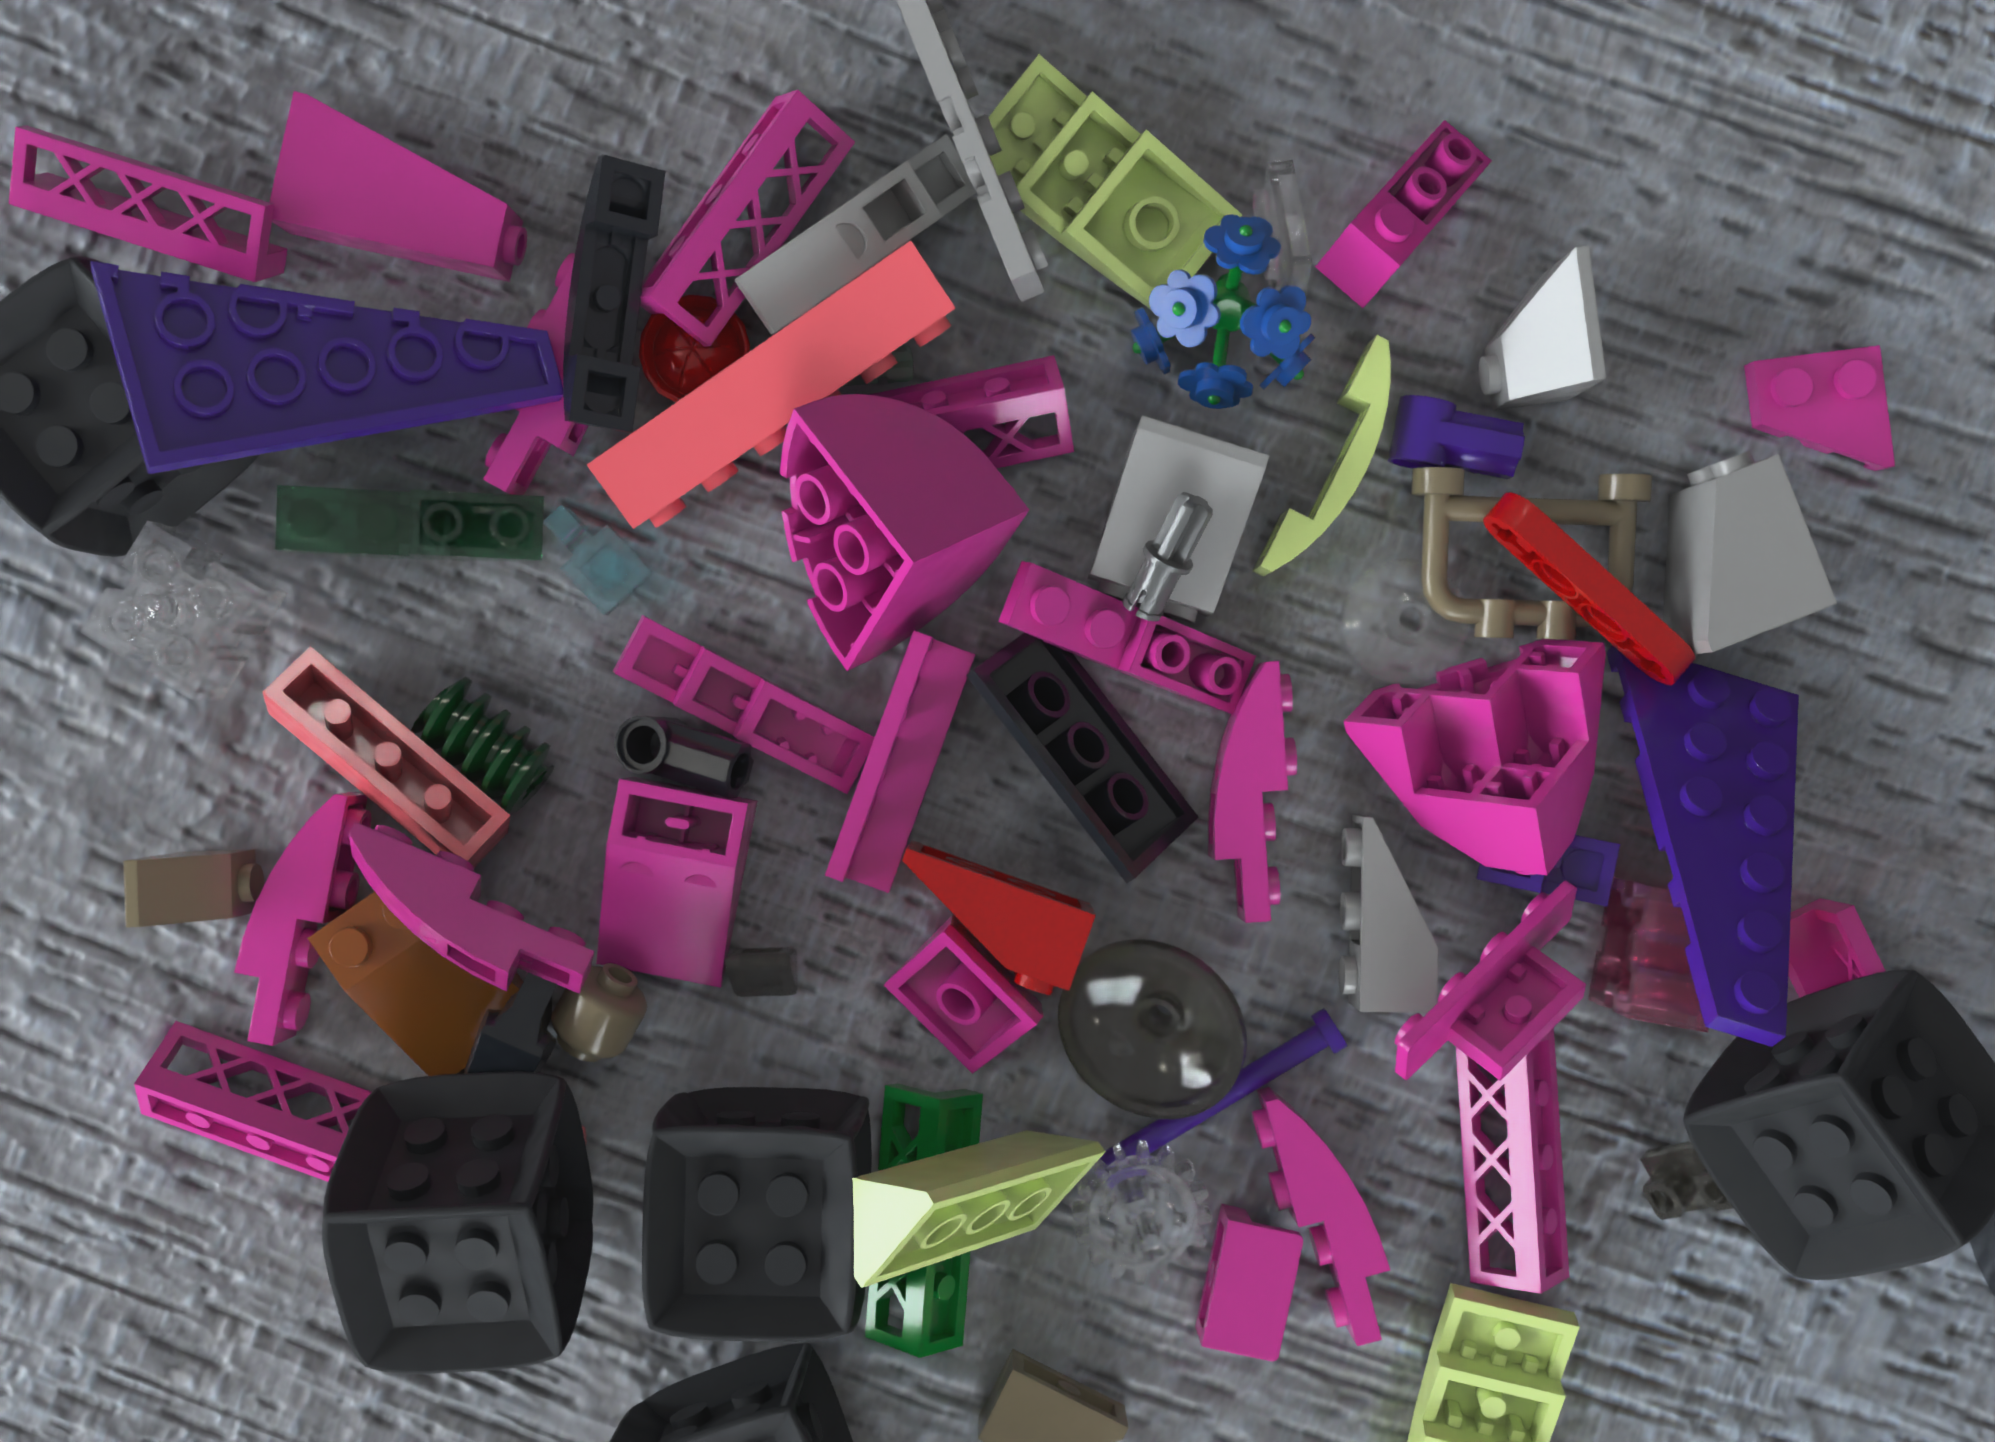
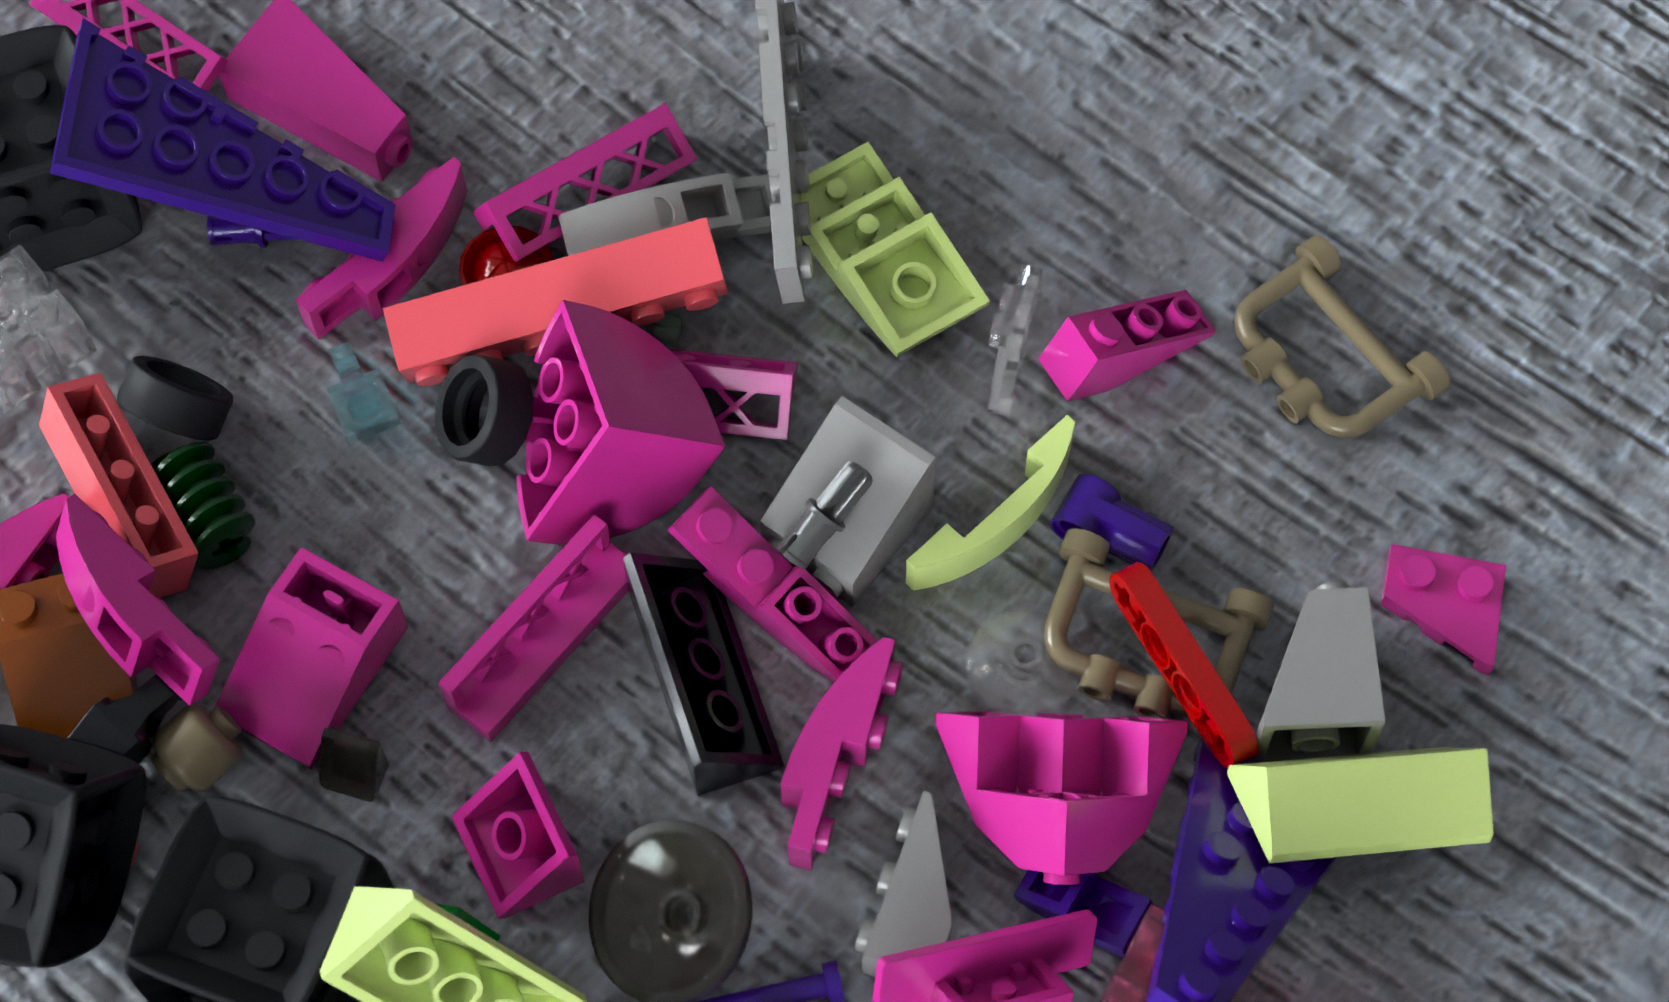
camera: 20 degrees right, 25 degrees down
clear green slope [275,485,544,561] -> none
black slope [563,154,666,433] -> none
dark pink slope [613,615,875,794] -> none
black piece [614,716,754,799] -> none
red slope [902,840,1096,995] -> none
blue plant [1130,214,1315,409] -> none
slope [1479,245,1607,411] -> none
none -> black tyre [117,355,233,441]
none -> black tyre [435,354,533,466]
none -> yellowish green slope [1227,747,1494,864]
none -> dark tan bar [1234,235,1451,438]

